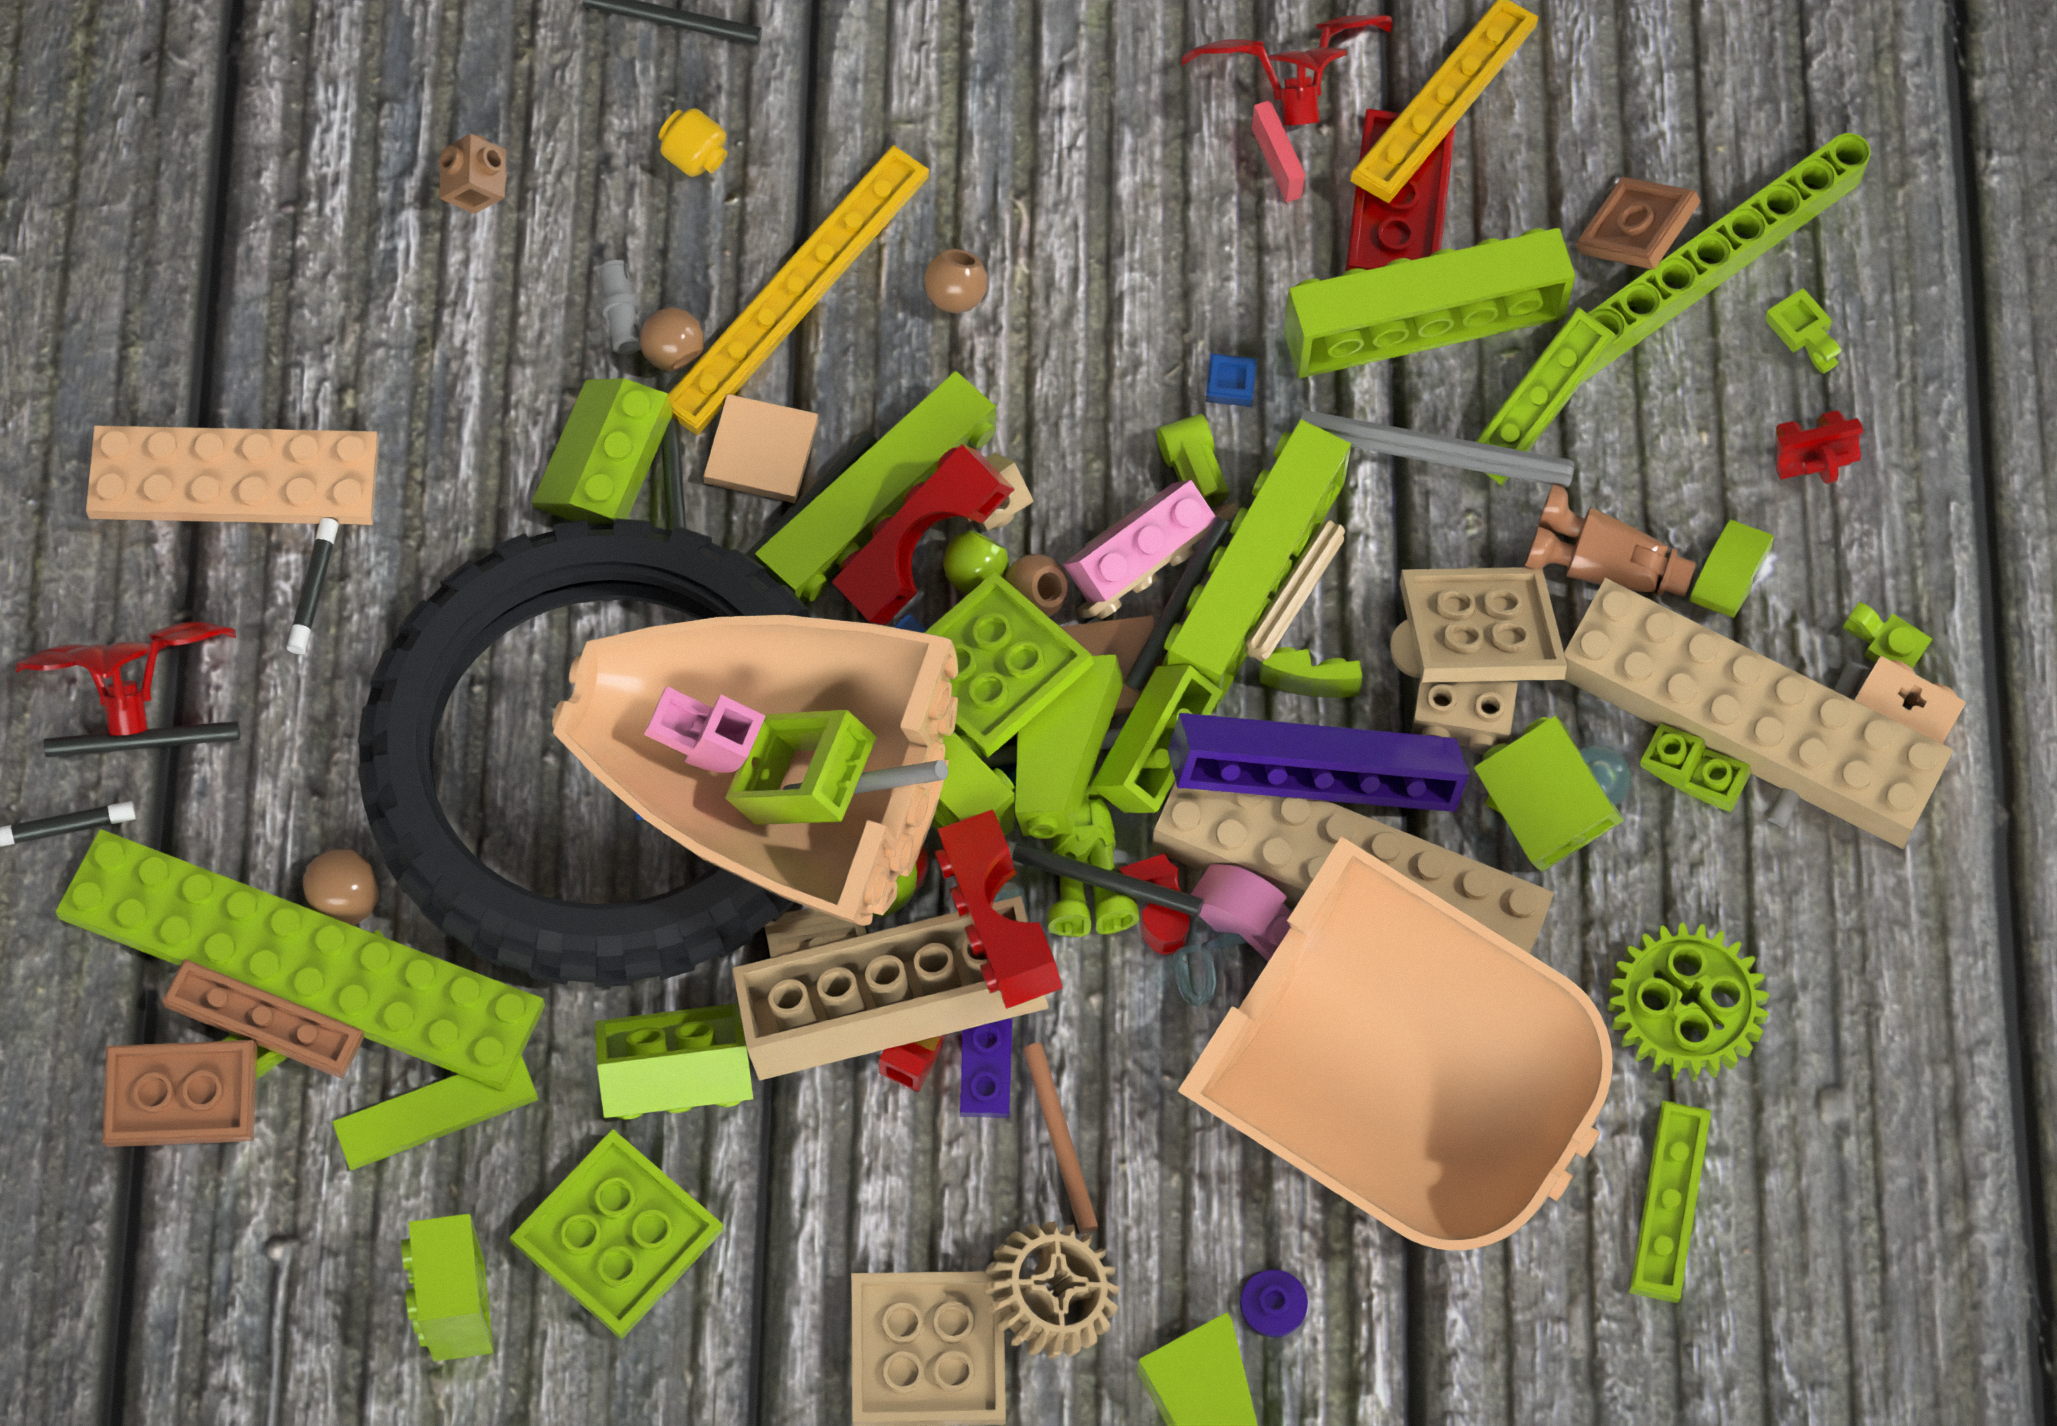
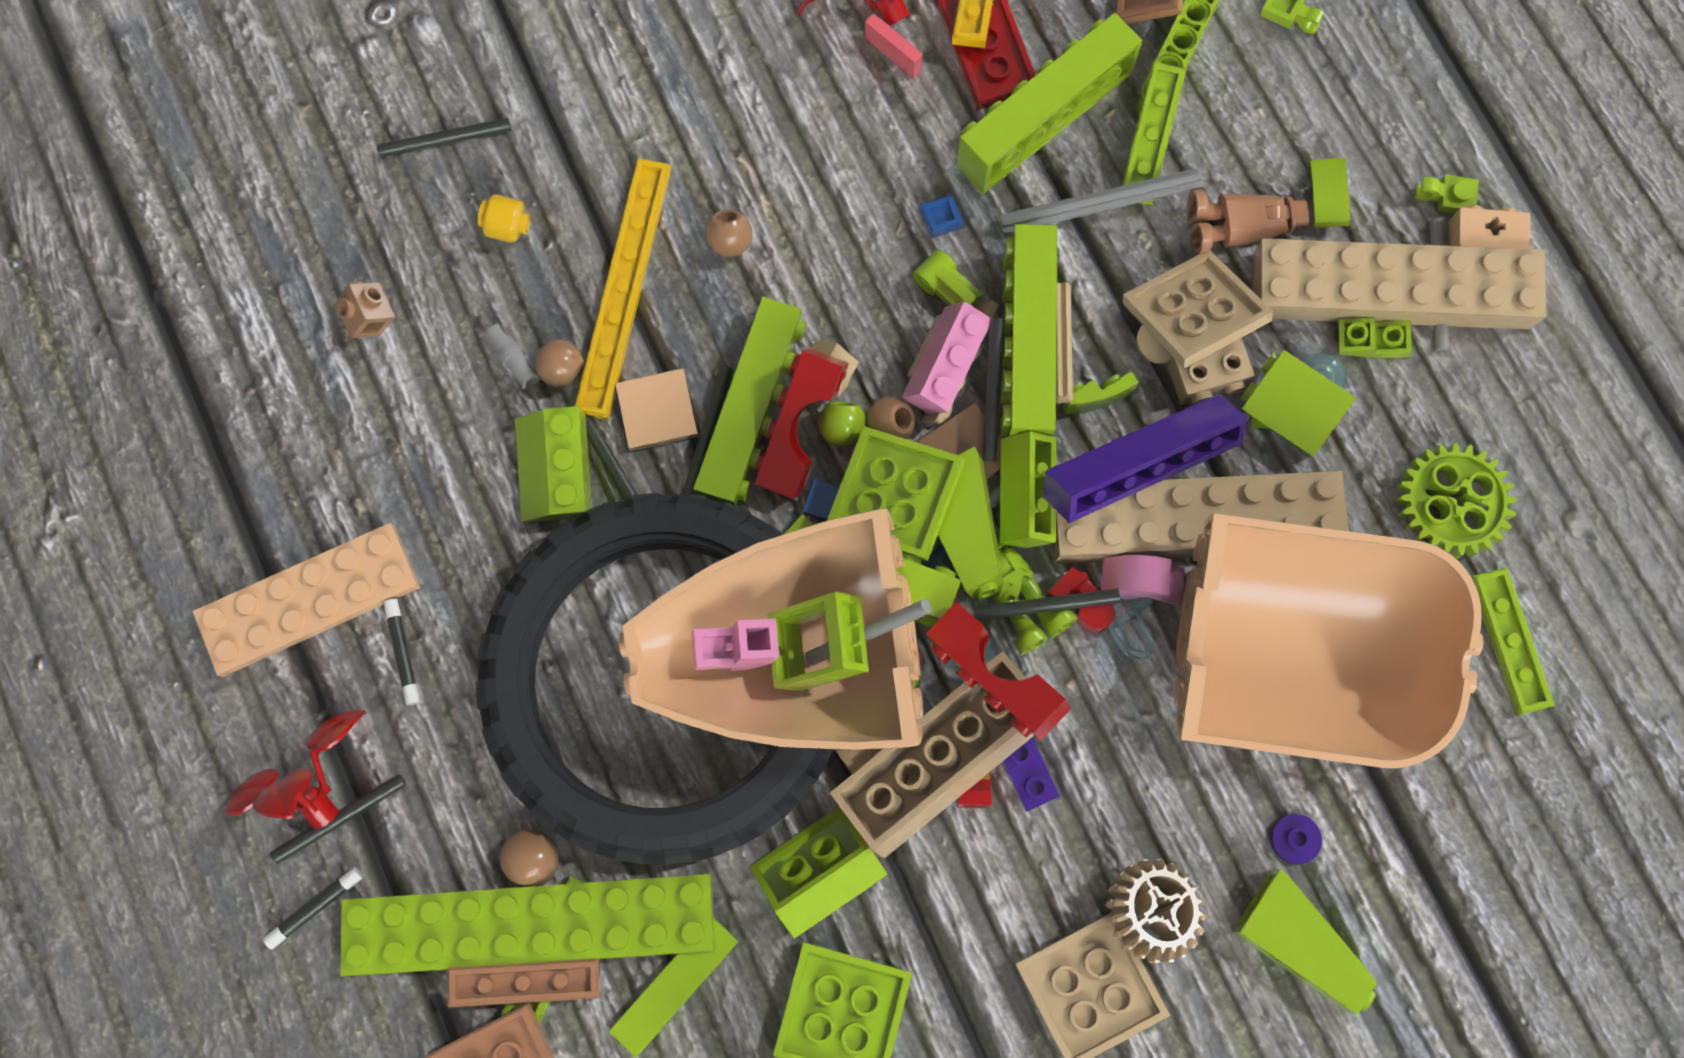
camera: 20 degrees left, 10 degrees up
nougat bar [1023,1043,1099,1234] -> none
red hips [1775,410,1863,484] -> none

